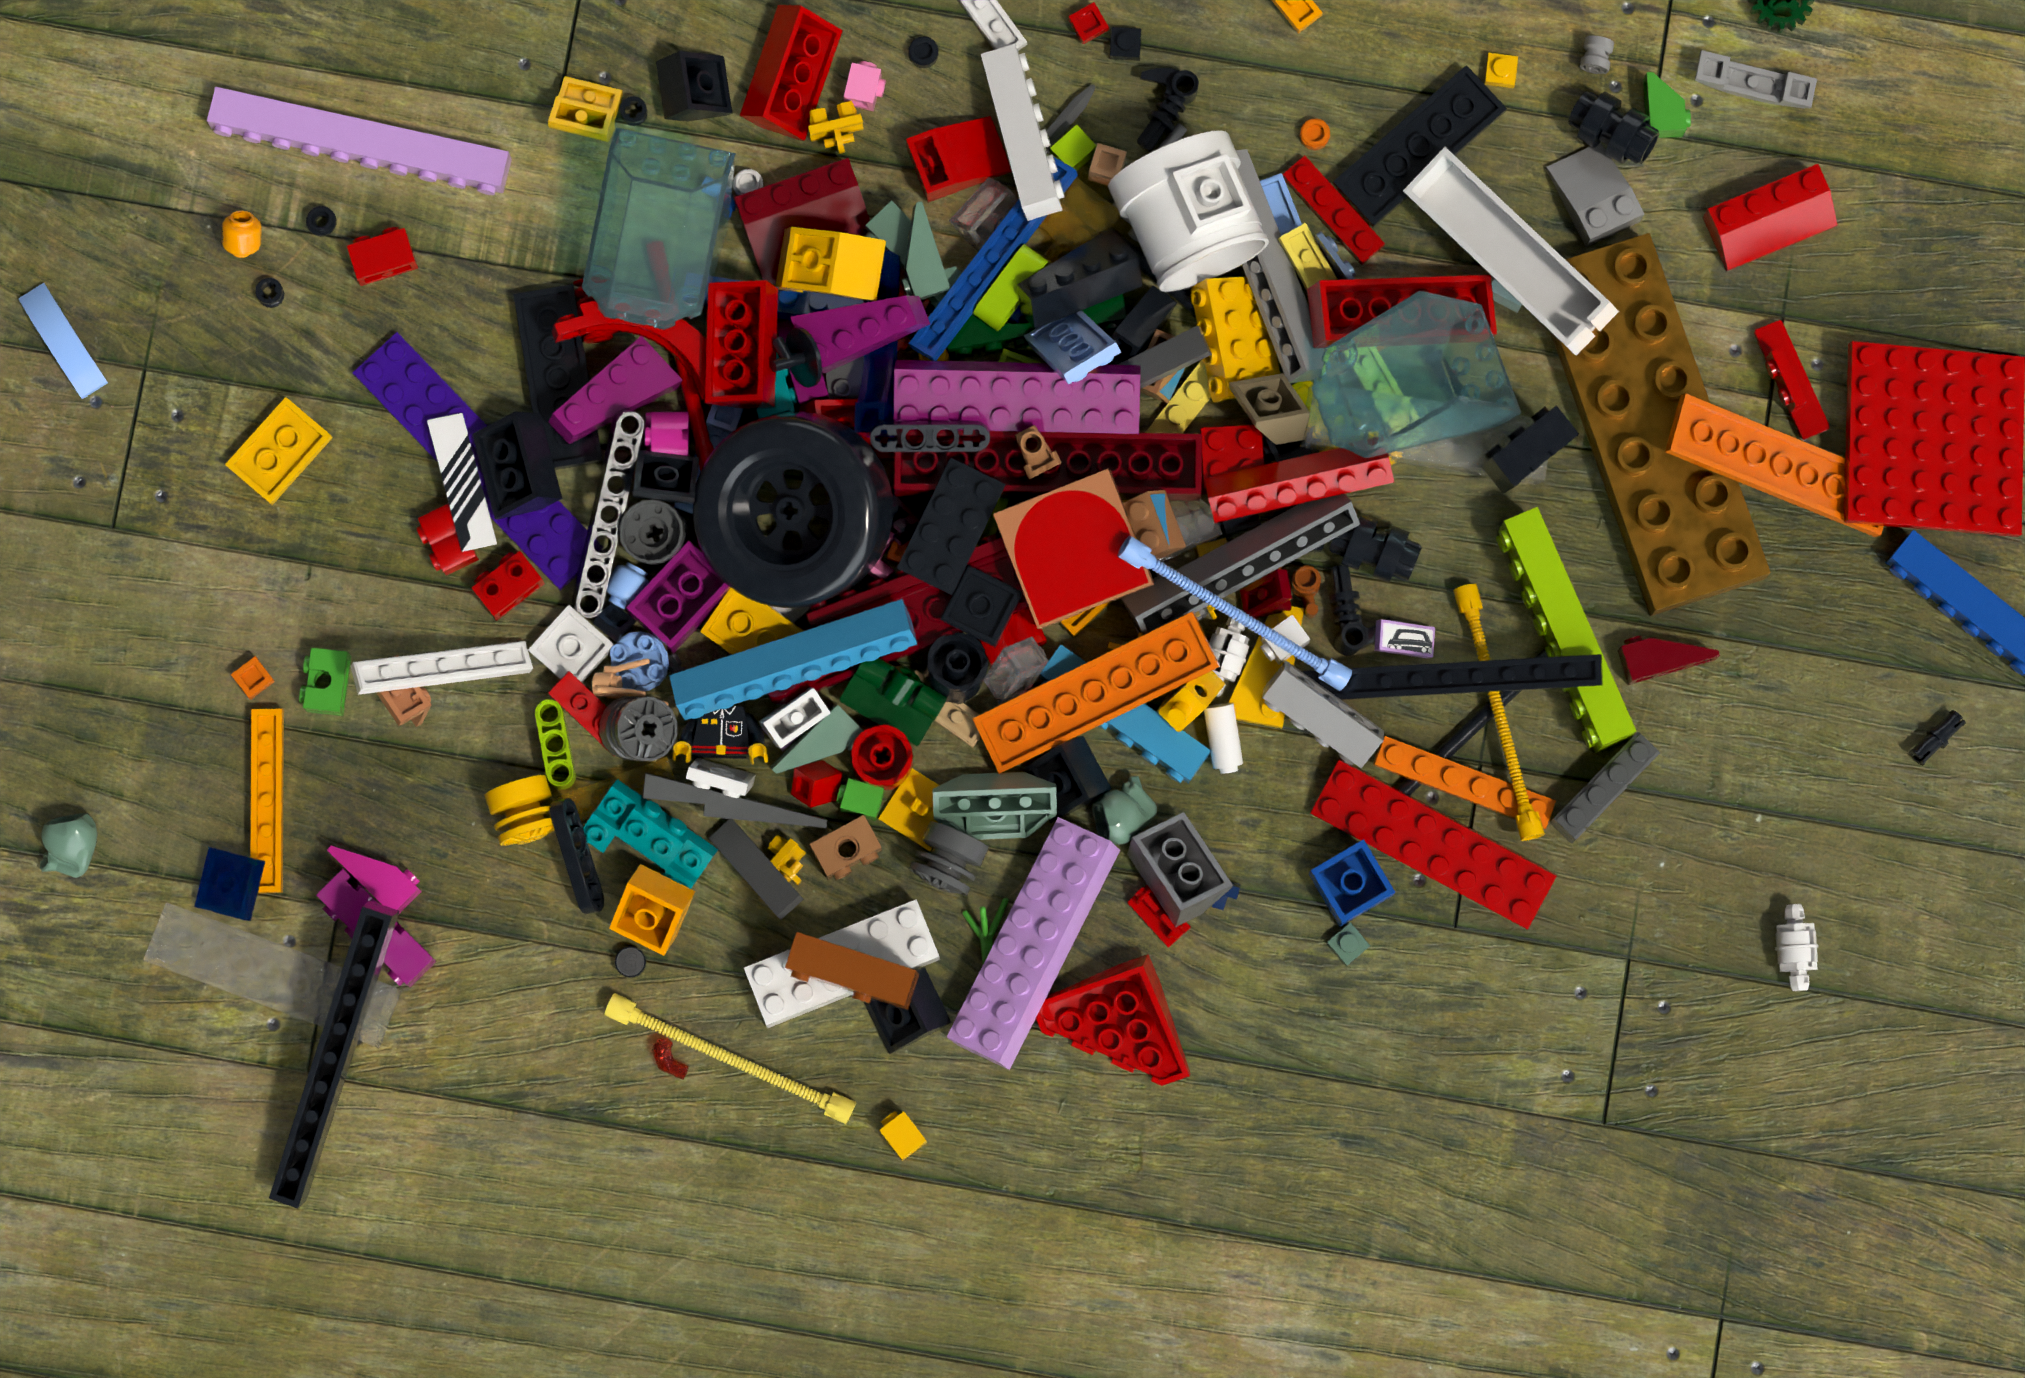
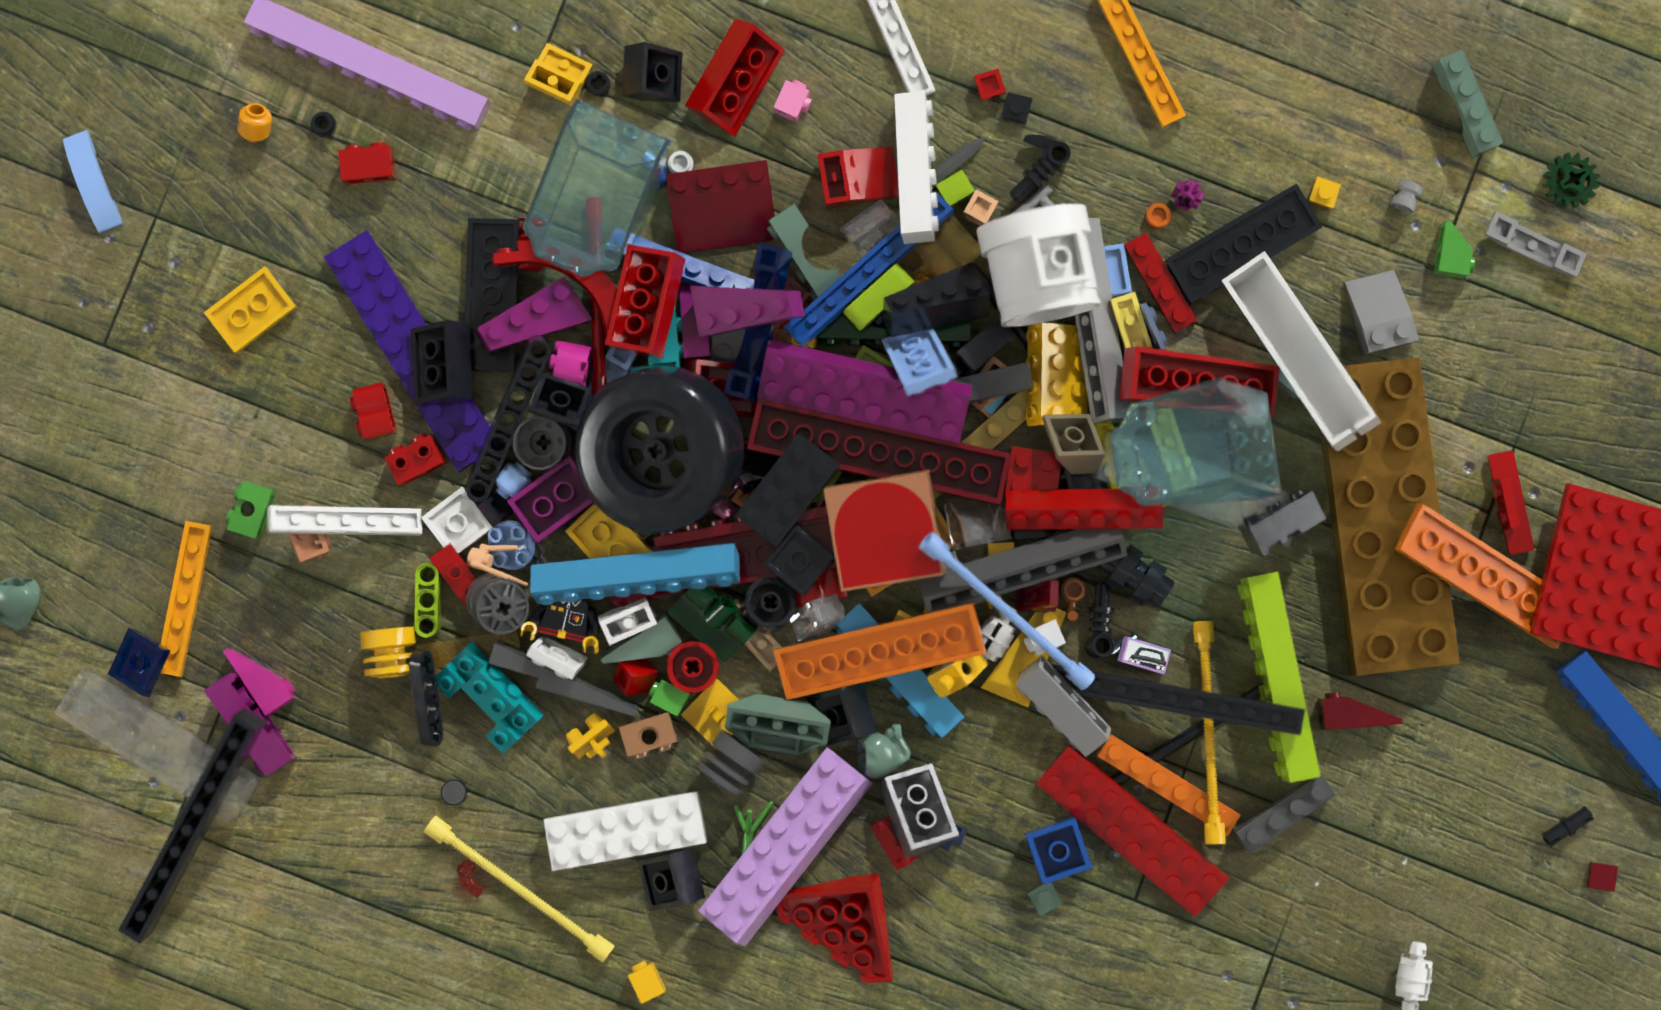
camera: 15 degrees right, 5 degrees up
orange plate [231,656,275,700] -> none
black bush [255,278,285,308] -> none
white sticker [427,413,497,552] -> none
light orange brick [609,864,696,956] -> none
dark grey tile [709,819,804,920] -> none
black shield [770,327,822,388] -> none
yellow slope [775,227,886,301] -> none
dark orange brick [785,932,919,1010] -> none
yellow hips [808,101,864,154] -> none
black beam [870,421,990,452] -> none
sand green slope [901,201,950,300] -> none
black tile [909,36,939,68] -> none
medium nougat plate [1015,425,1062,479] -> none
medium nougat brick [1123,490,1186,559] -> none
white brick [1204,703,1243,774] -> none
black piece [1568,91,1659,164] -> none
red slope [1703,164,1838,271] -> none
none -> magenta gear [1171,178,1205,211]
none -> dark red tile [1587,862,1618,892]

